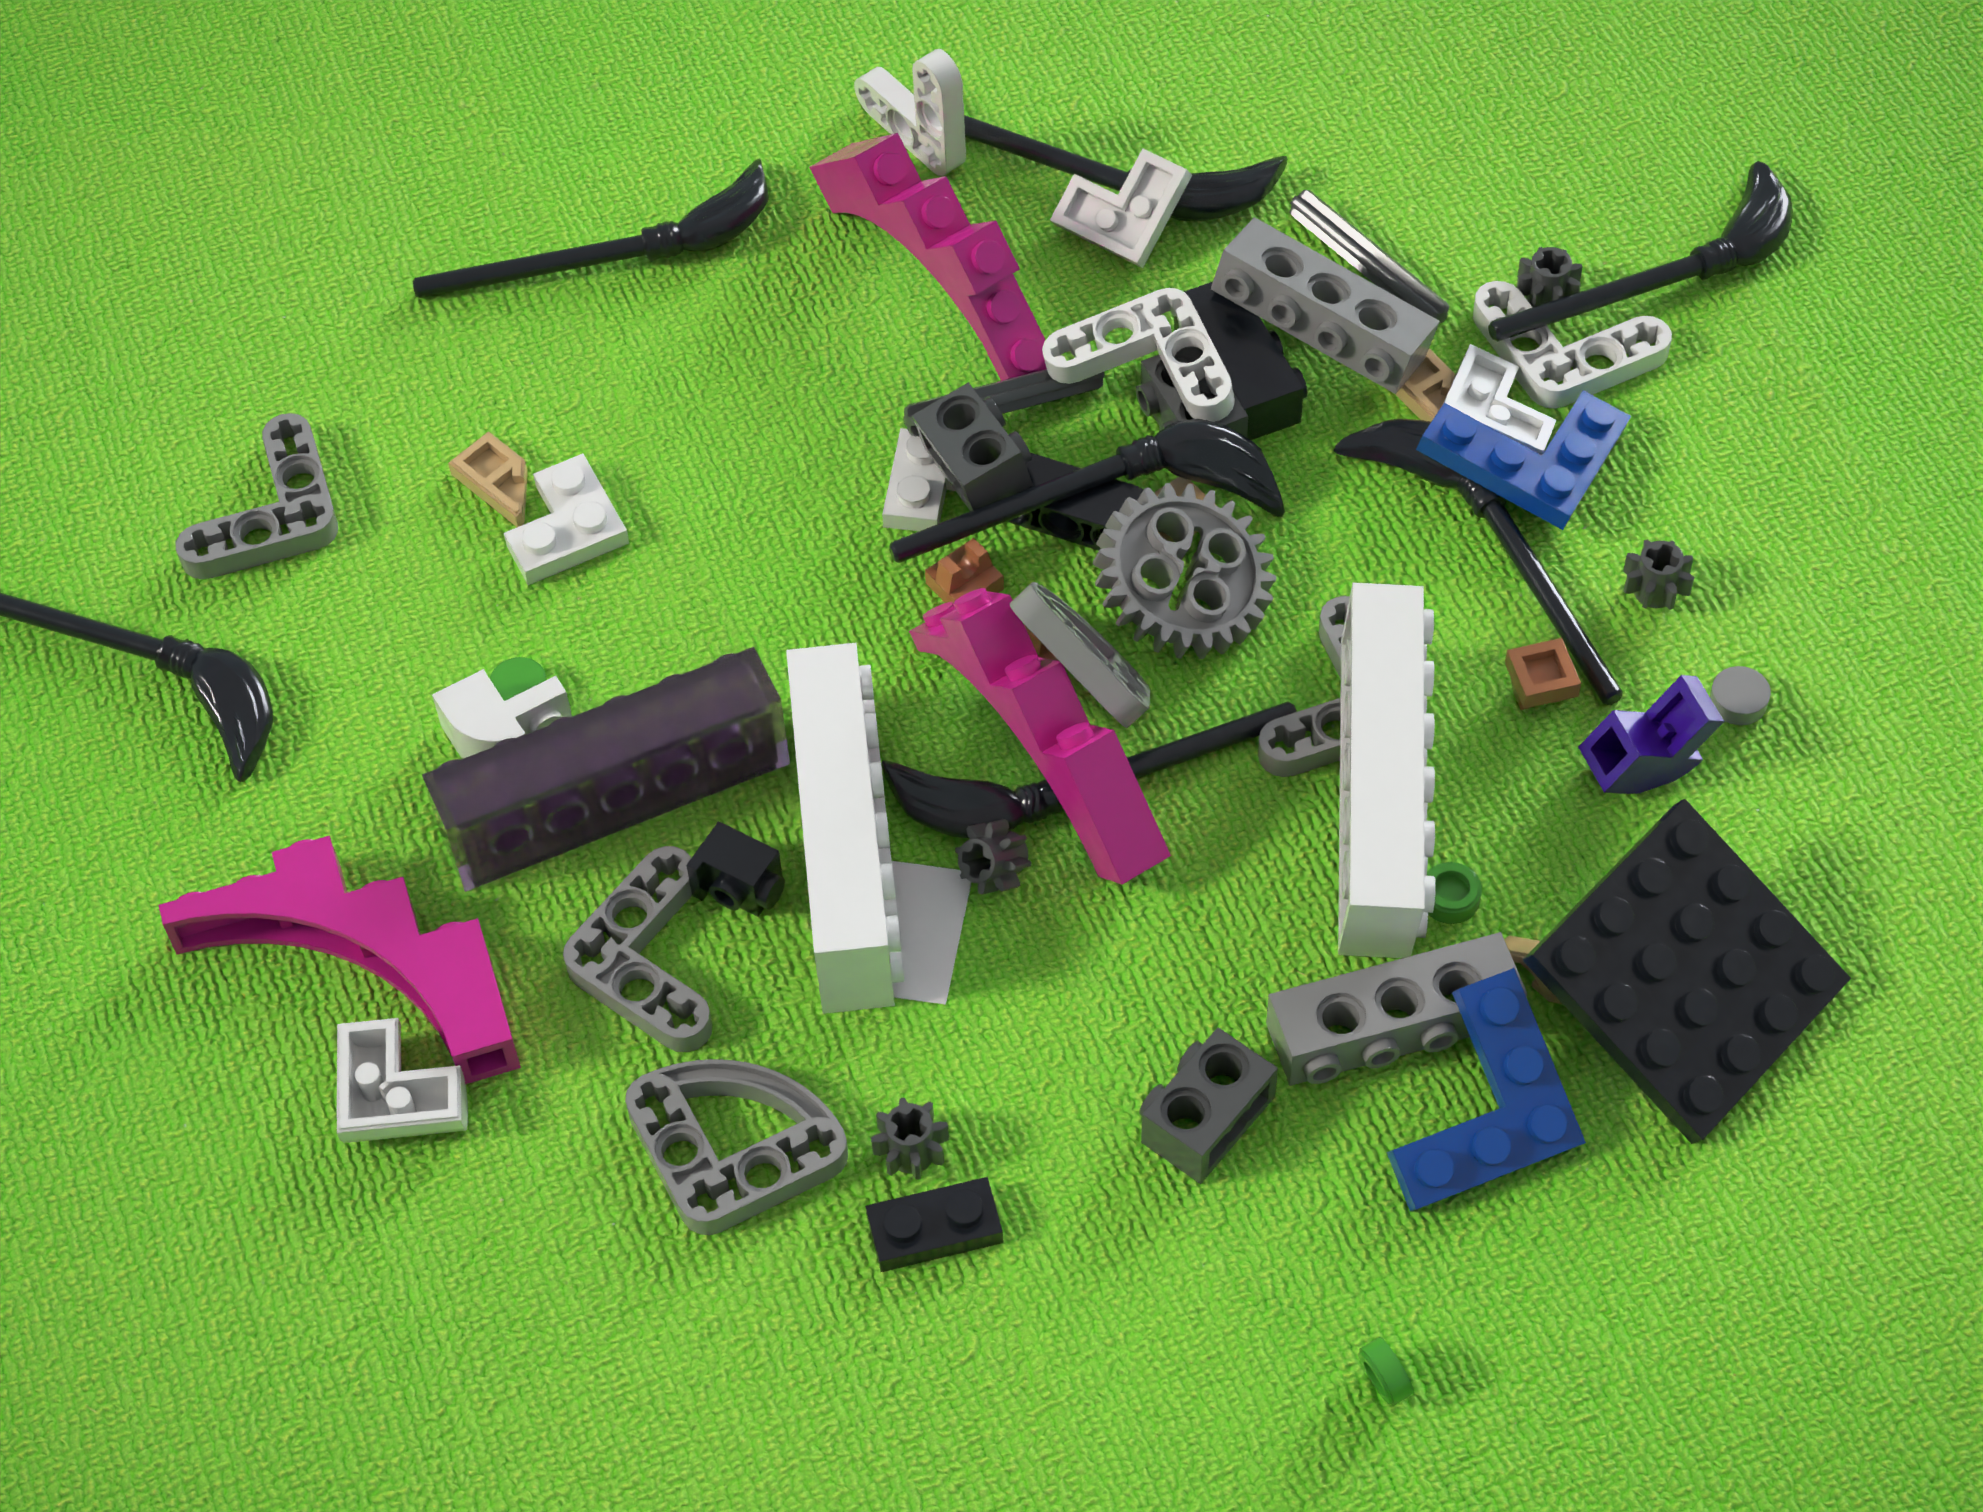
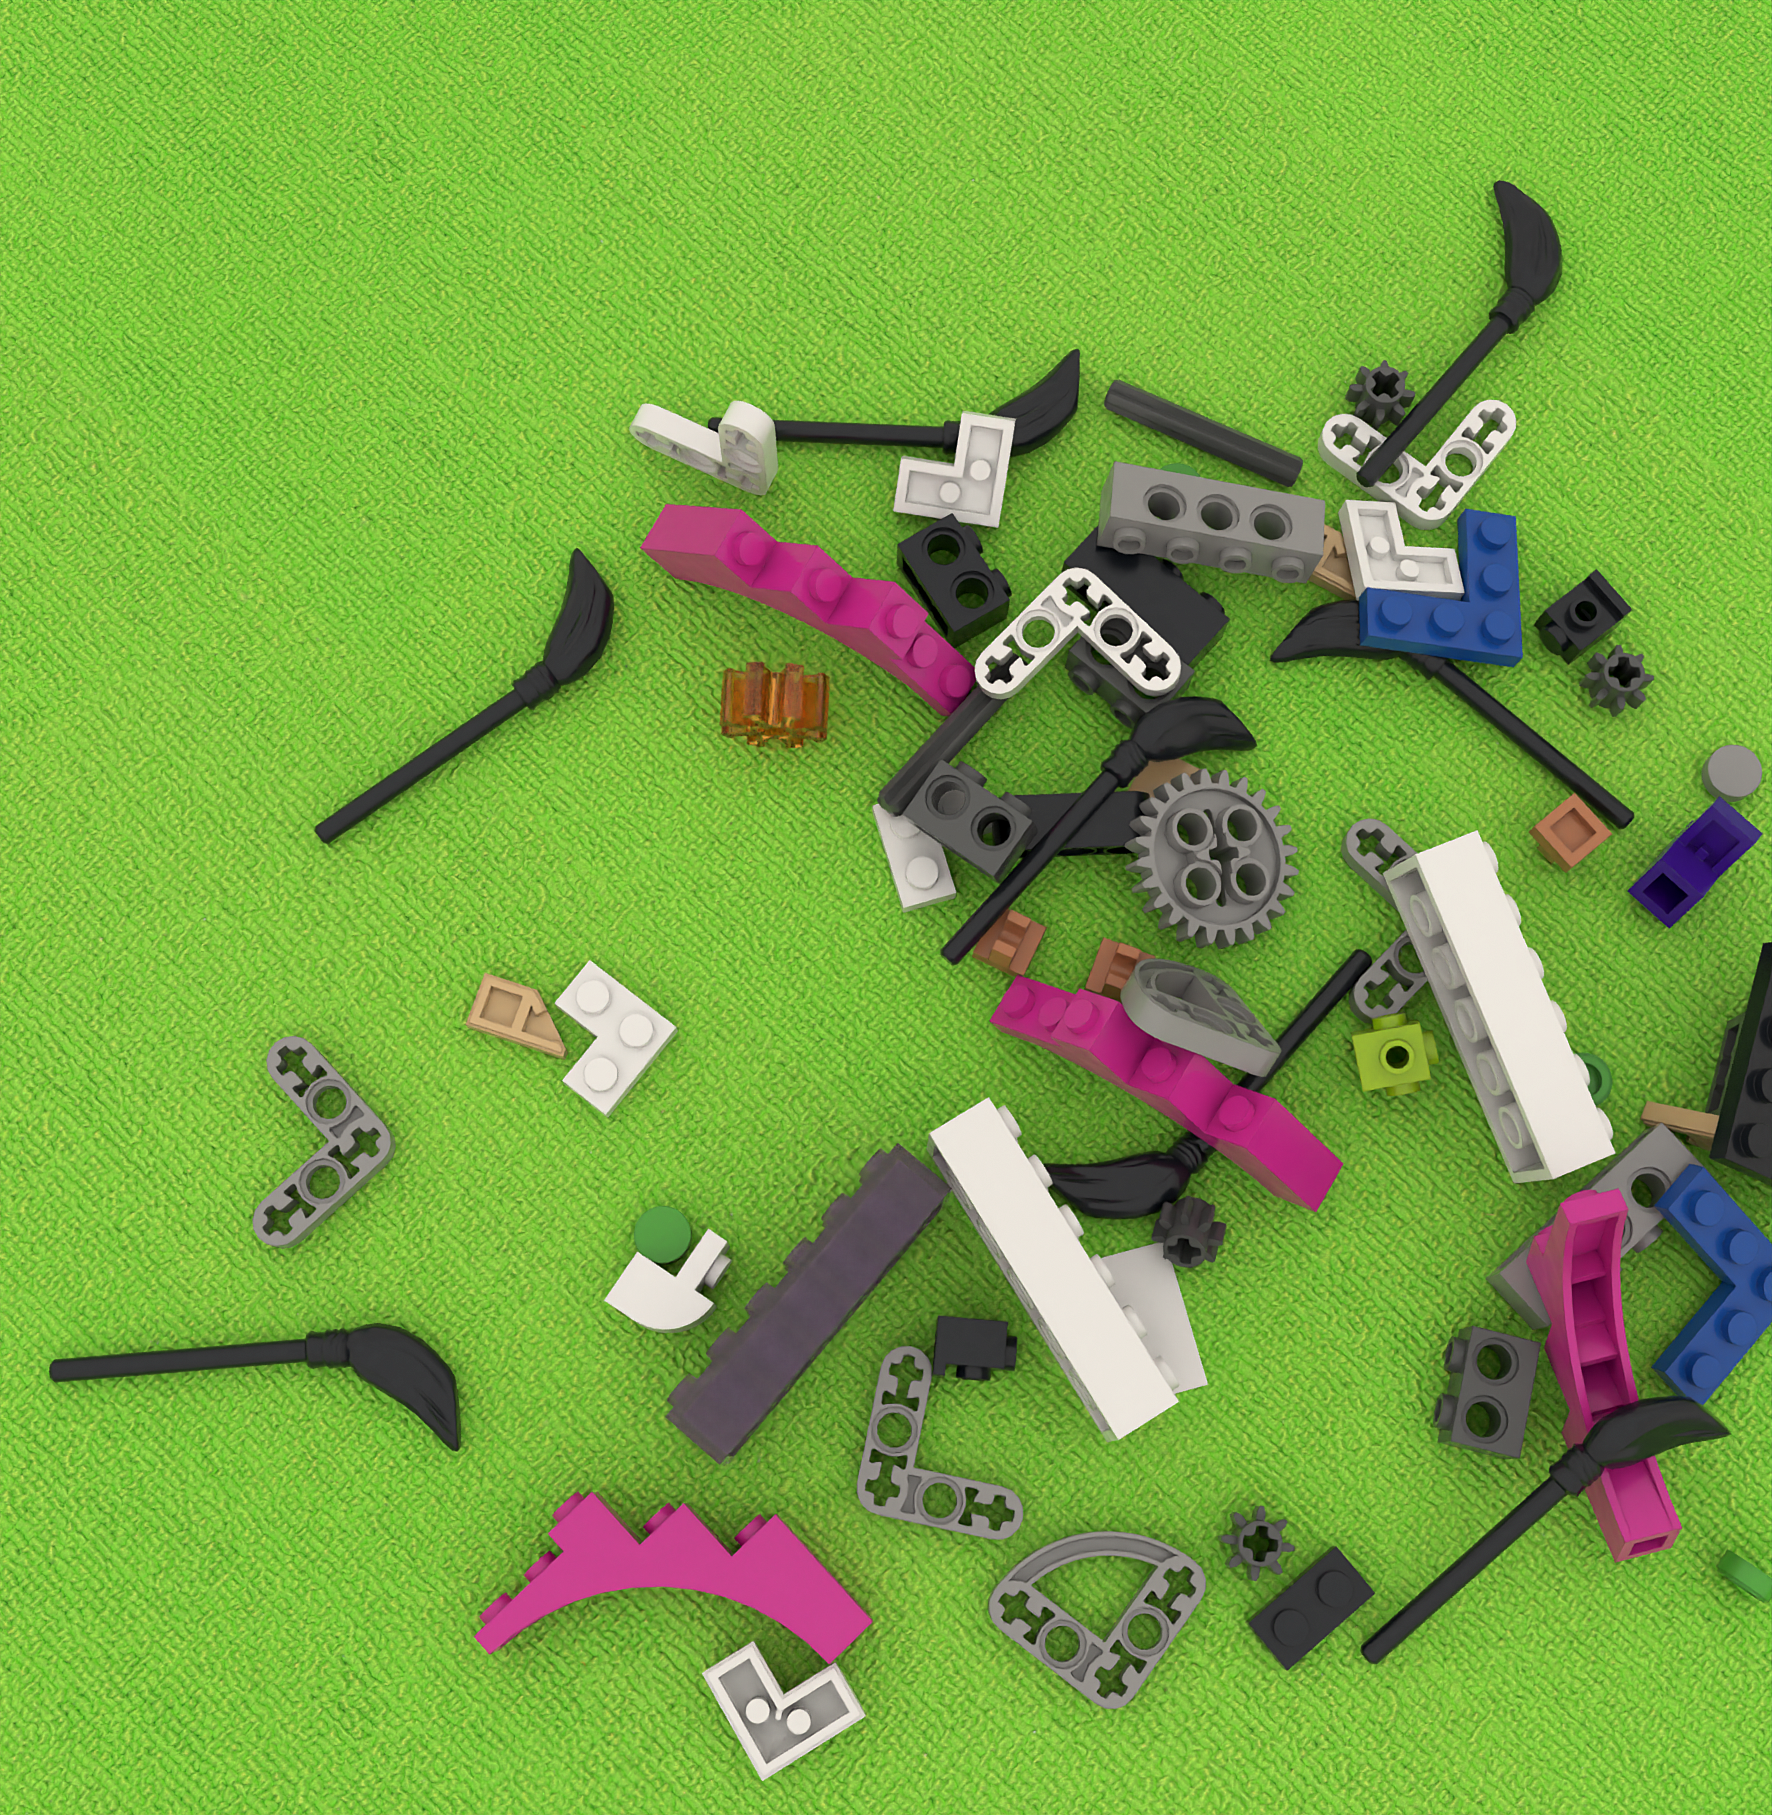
camera: 30 degrees left, 20 degrees up
none -> clear orange gear [719,662,830,748]
none -> black brick [897,513,1012,649]
none -> lime brick [1351,1012,1439,1096]
none -> black piece [1360,1396,1731,1664]
none -> dark pink arch [1526,1188,1682,1563]
none -> black brick [1534,569,1632,665]

